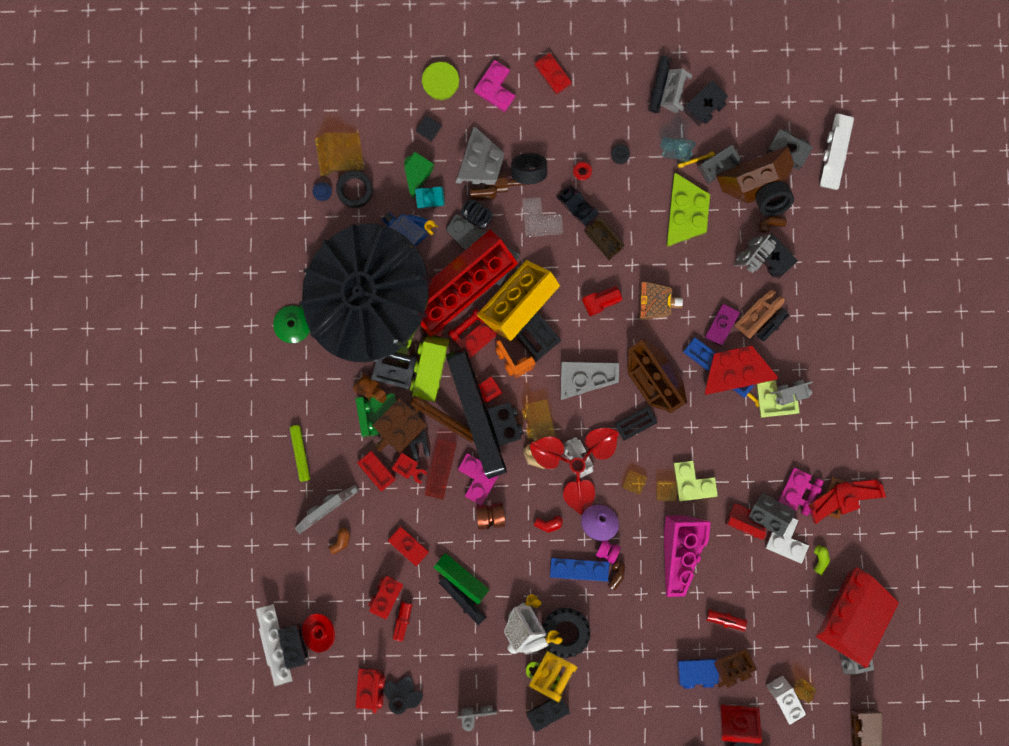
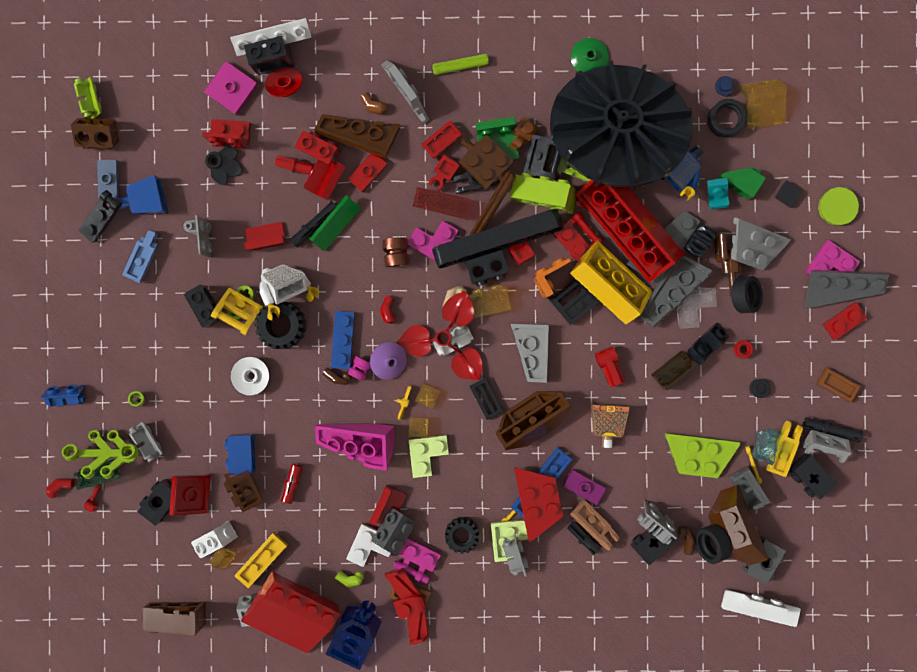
camera: 85 degrees right, 5 degrees up
none -> dark pink plate [204,61,258,115]
none -> white dish [231,357,269,395]
none -> yellow plate [234,532,288,588]
none -> red panel [244,222,287,252]
none -> red panel [303,160,346,200]
none -> reddish brown wing [314,114,400,158]
none -> clear blue plate [325,600,382,670]
none -> yellow piece [397,385,412,420]
none -> black tyre [445,517,479,554]
none -> dark grey wing [638,255,713,328]
none -> yellow hinge [766,421,803,477]
none -> dark grey wing [804,270,889,308]
none -> dark orange tile [816,368,861,403]

